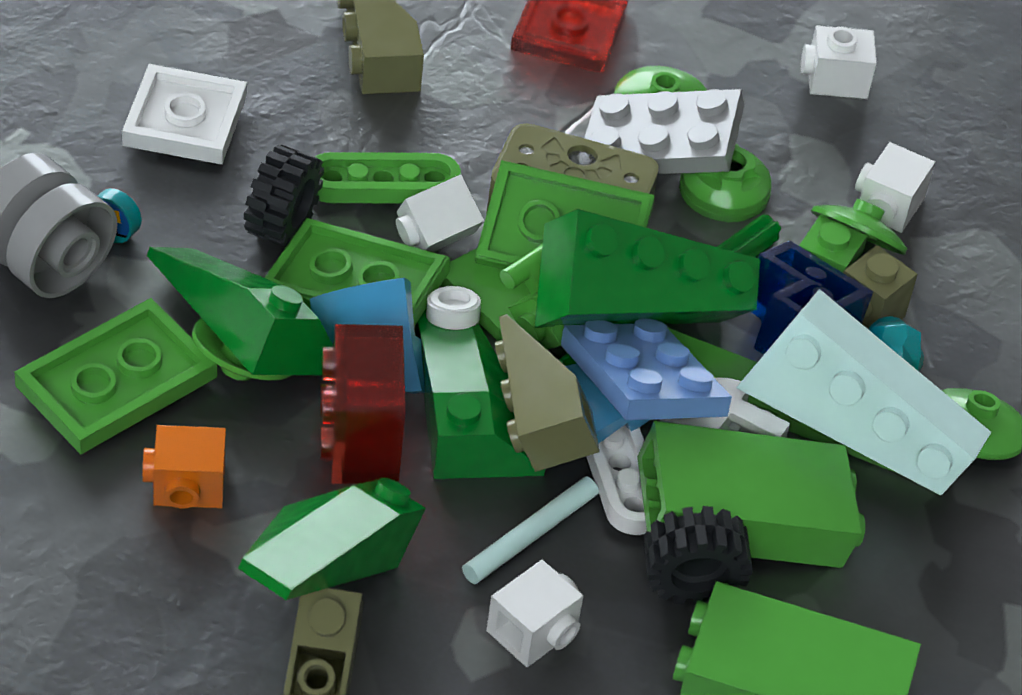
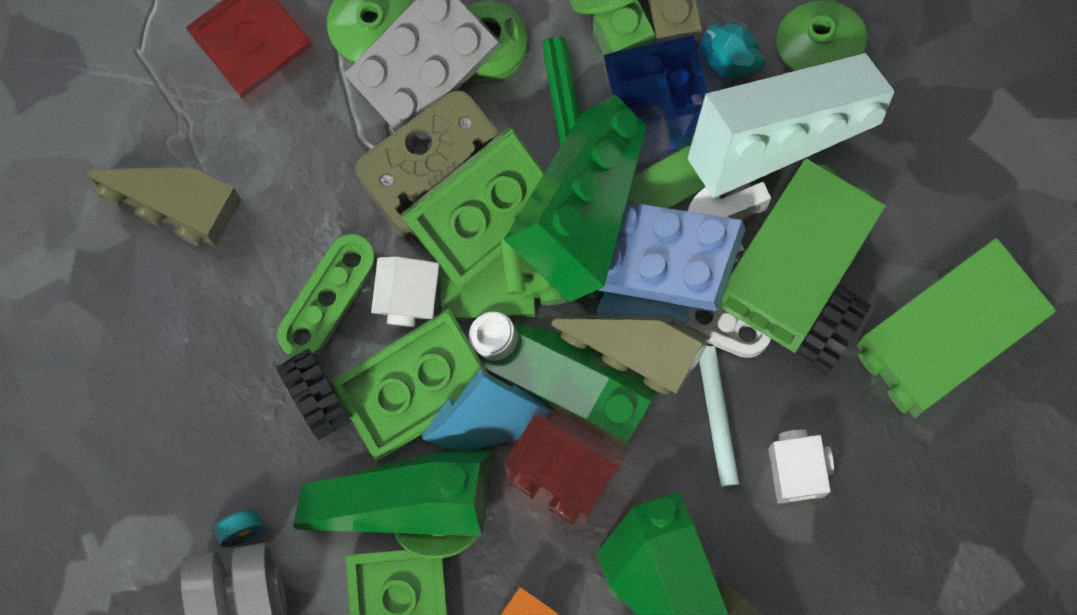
camera: 45 degrees left, 30 degrees up
white plate [122,64,247,164] -> none

